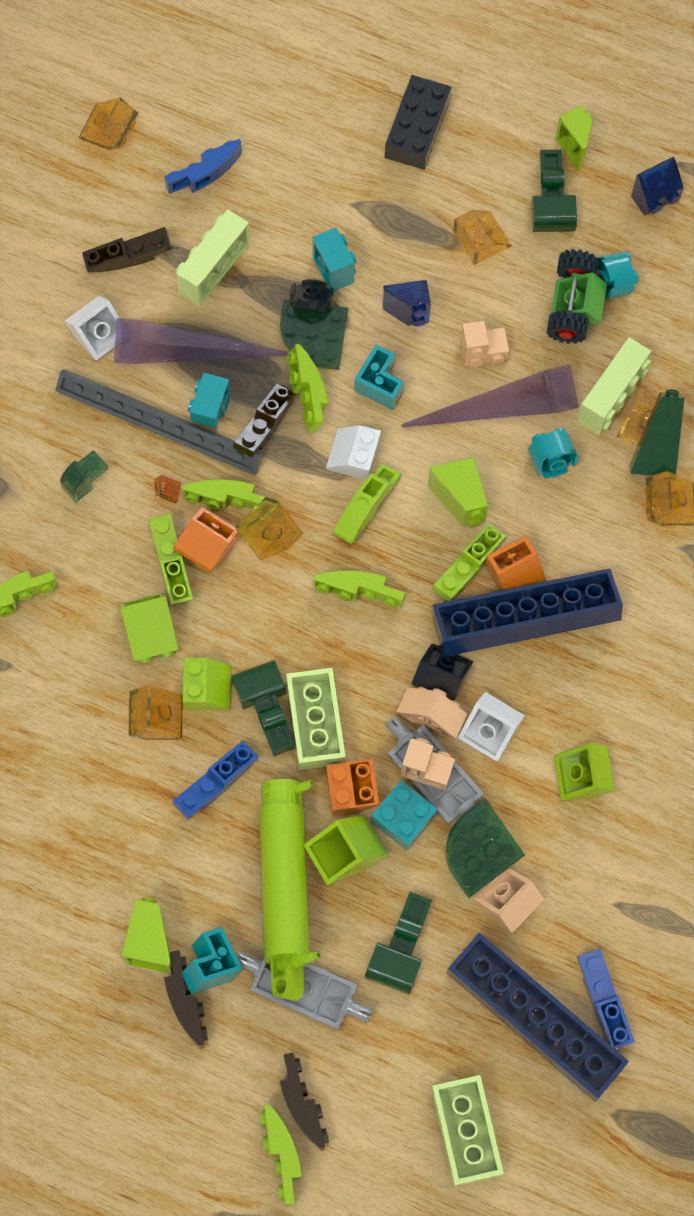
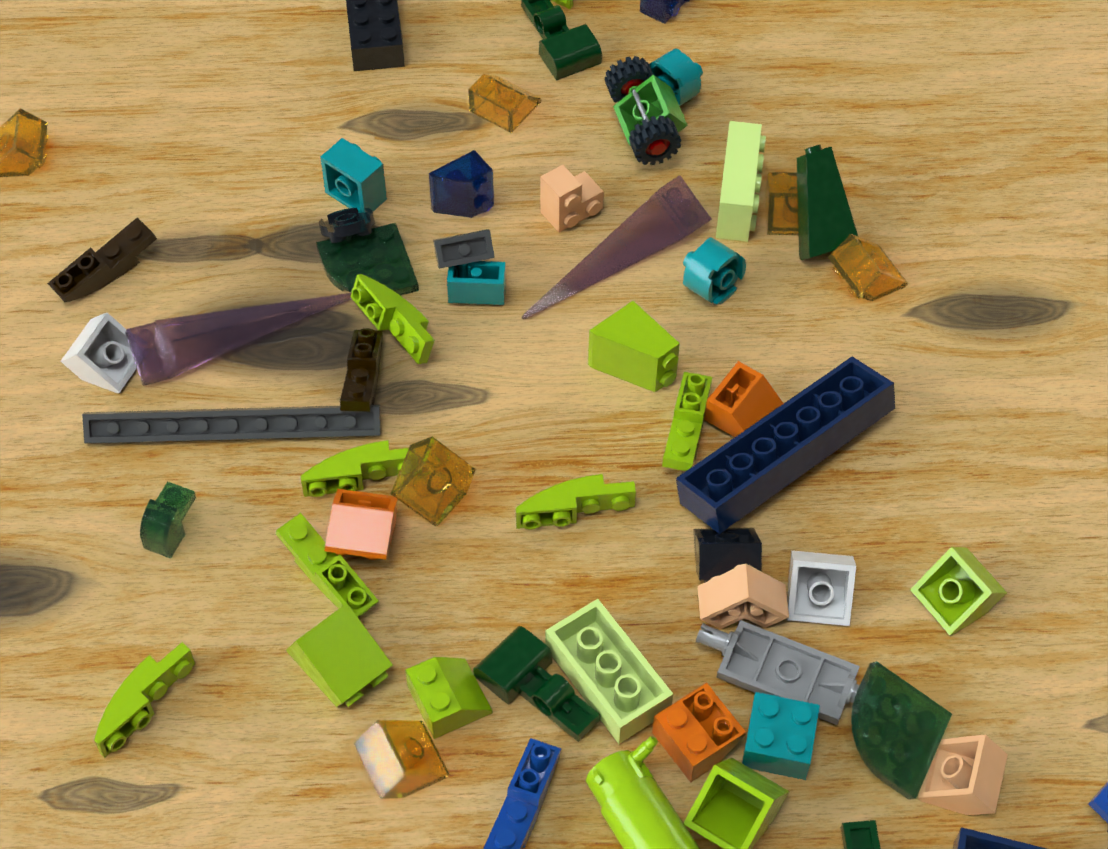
camera: 25 degrees left, 15 degrees down
clear orange slope [154,475,181,503] -> none
blue slope [165,138,242,194] -> none
yellowish green brick [176,209,250,307] -> none
teal brick [188,373,231,428] -> none
white slope [326,425,381,480] -> none
lime slope [333,463,401,544] -> none
light nougat brick [401,738,455,791] -> none
none -> dark grey plate [433,229,495,269]

